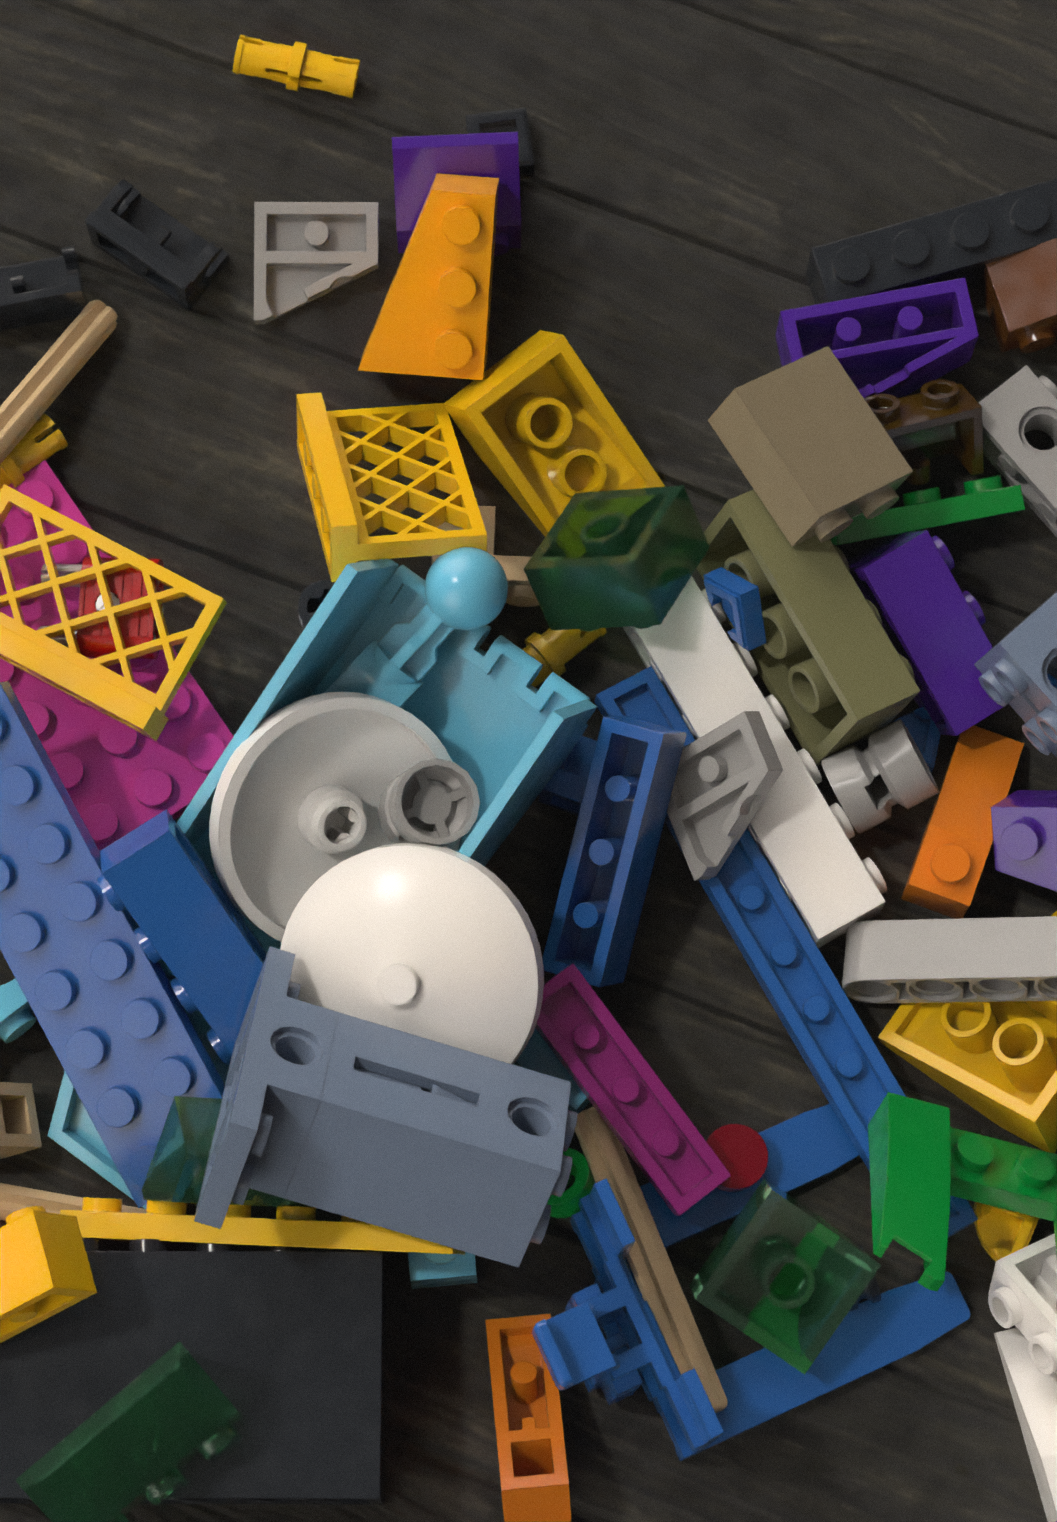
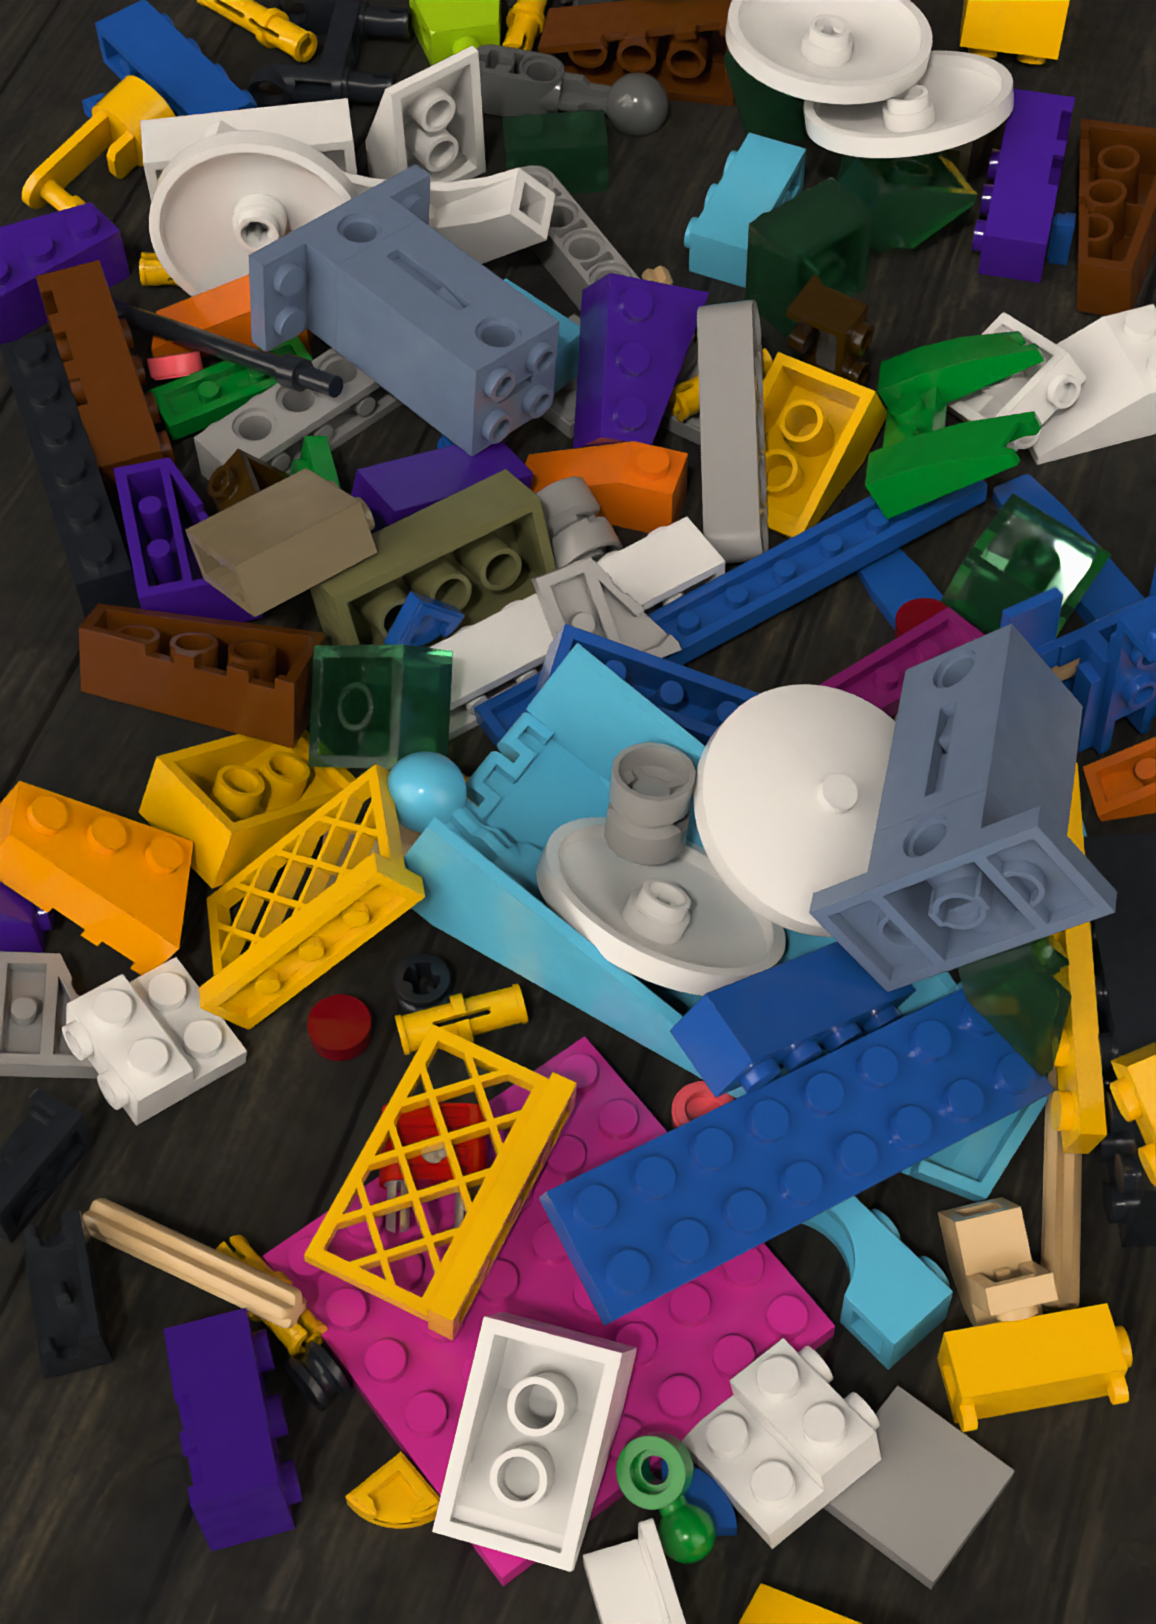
camera: 90 degrees left, 20 degrees down
none -> white plate [62,957,247,1126]
none -> reddish brown wedge [79,603,326,749]
none -> dark red tile [307,994,373,1061]
none -> yellow pin [395,983,529,1055]

